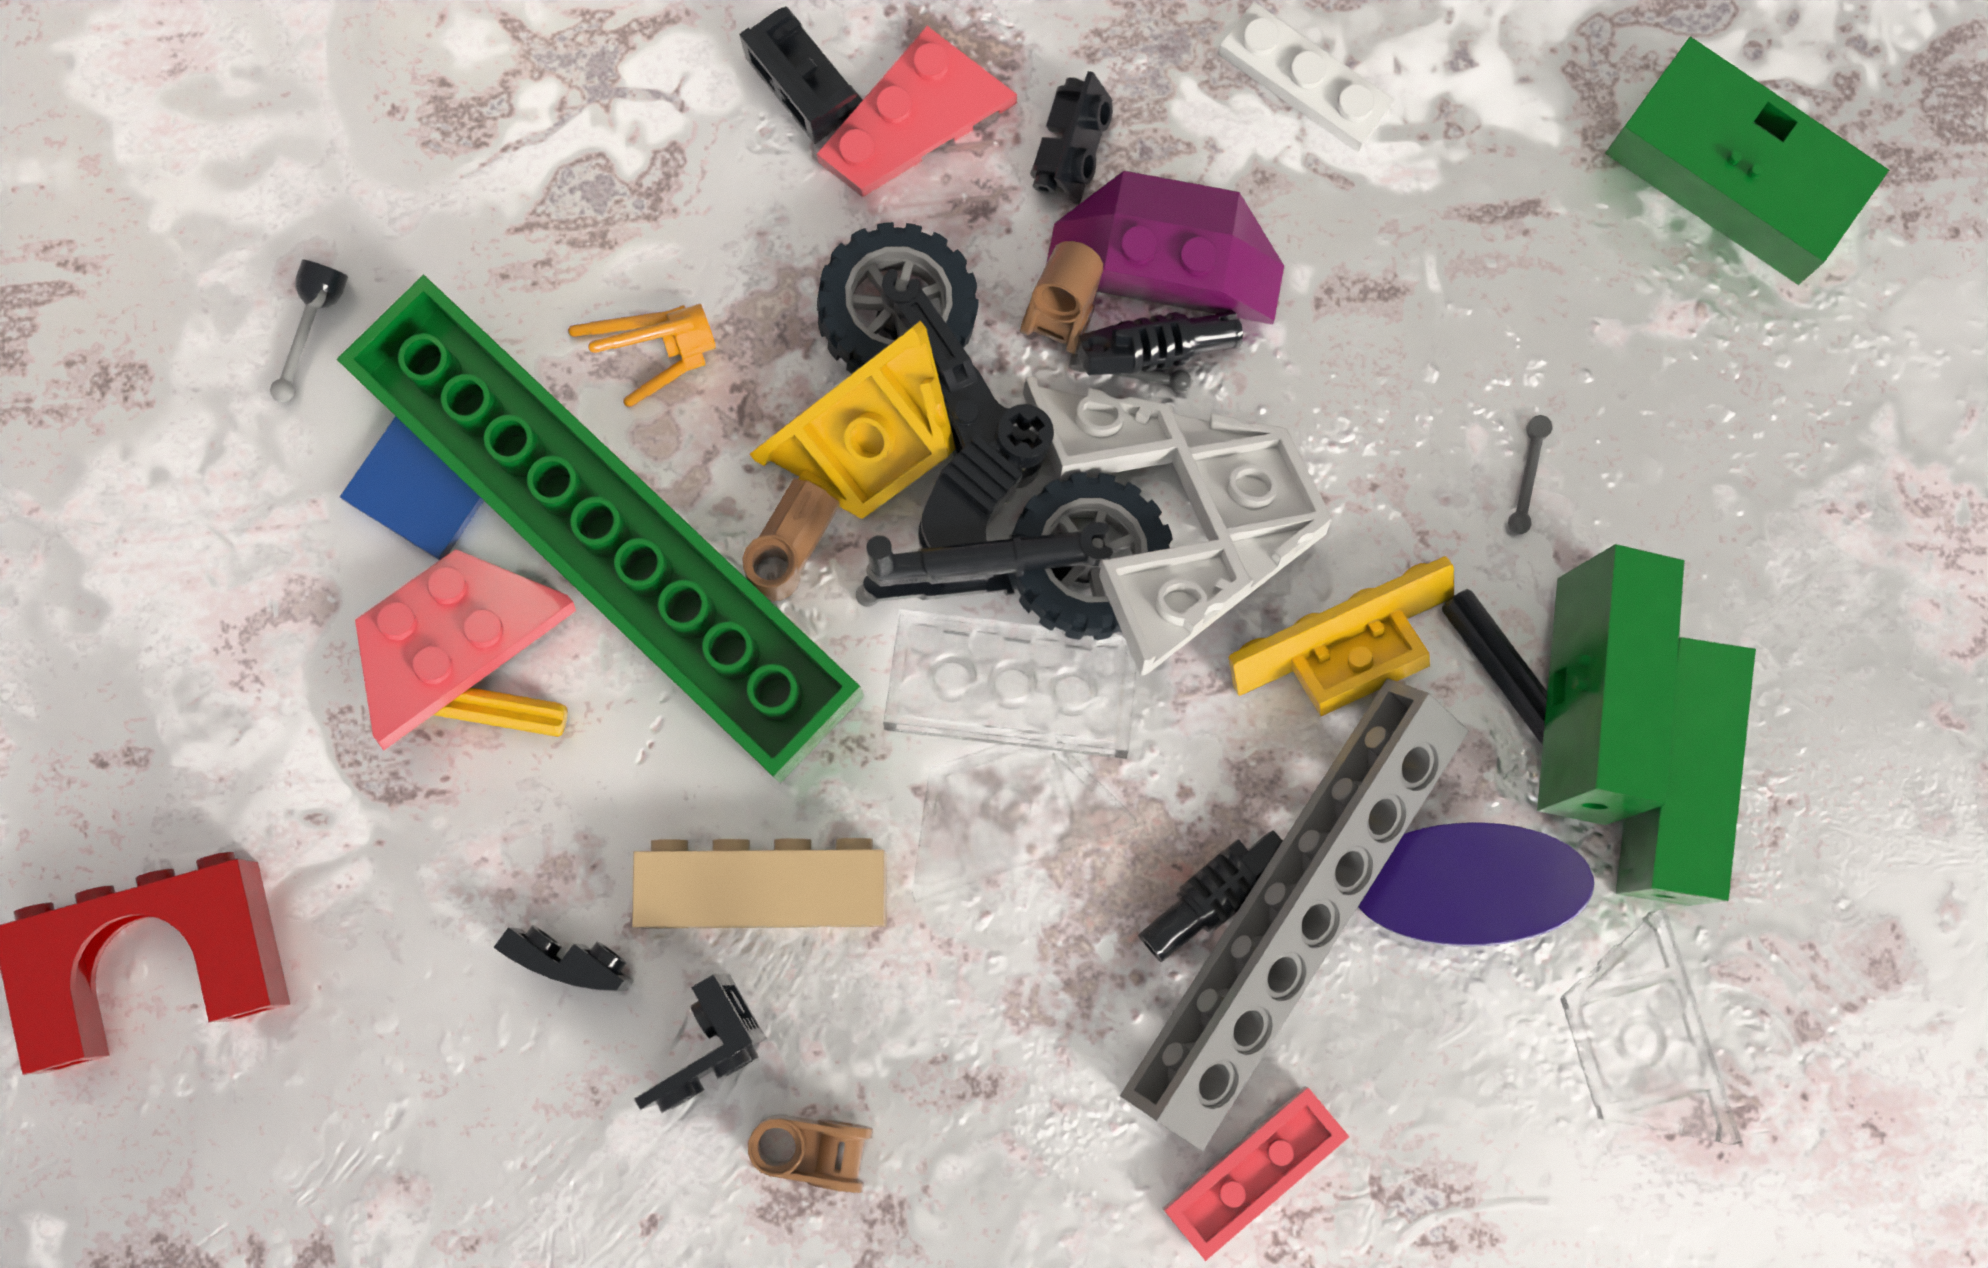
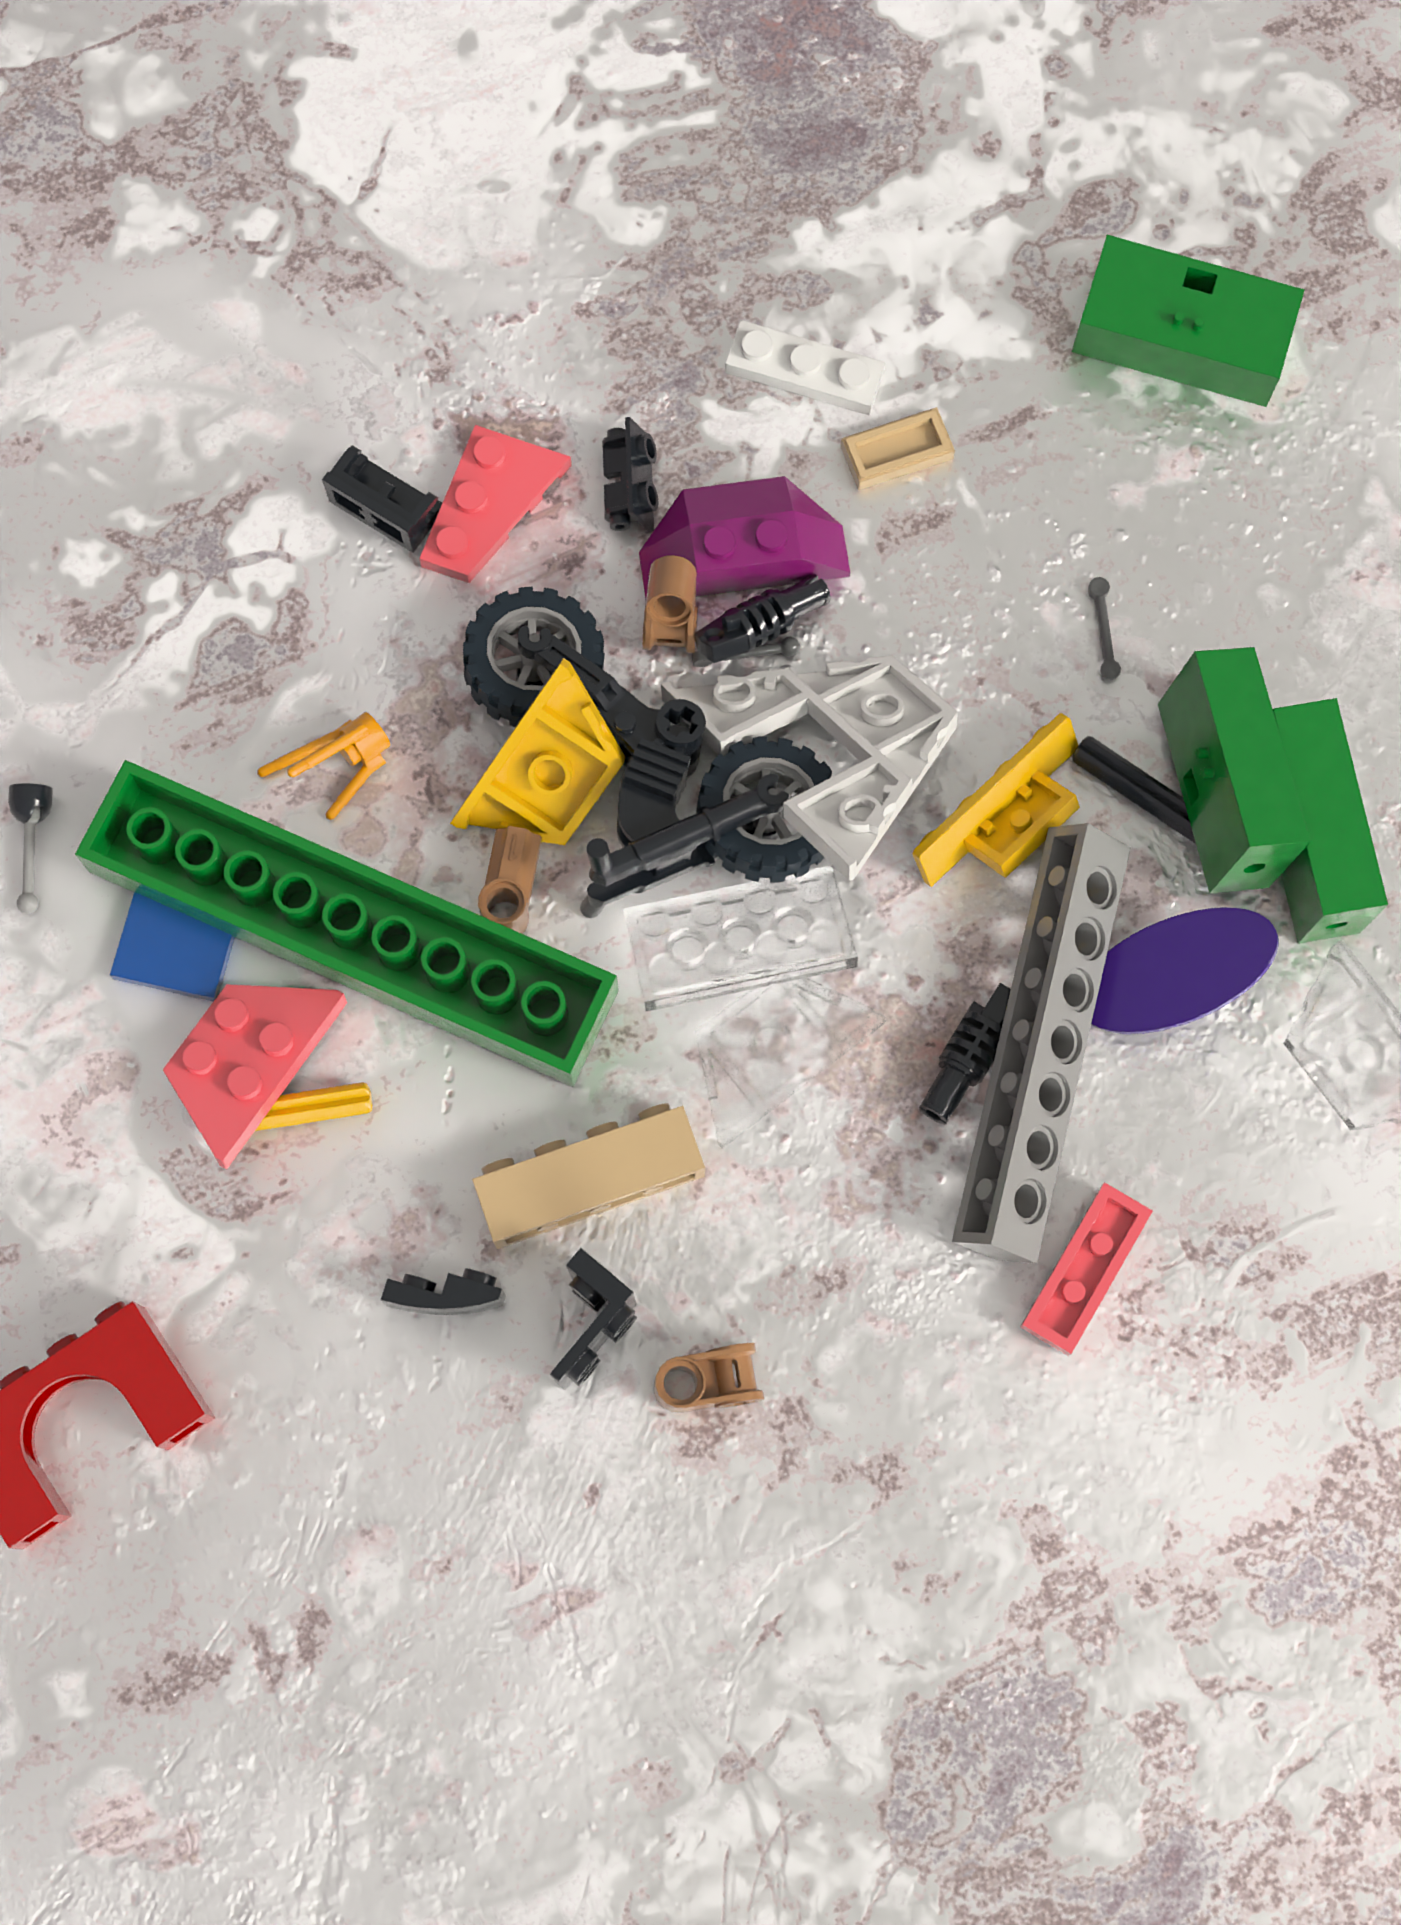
camera: 20 degrees left, 5 degrees down
none -> tan tile [841,407,955,490]

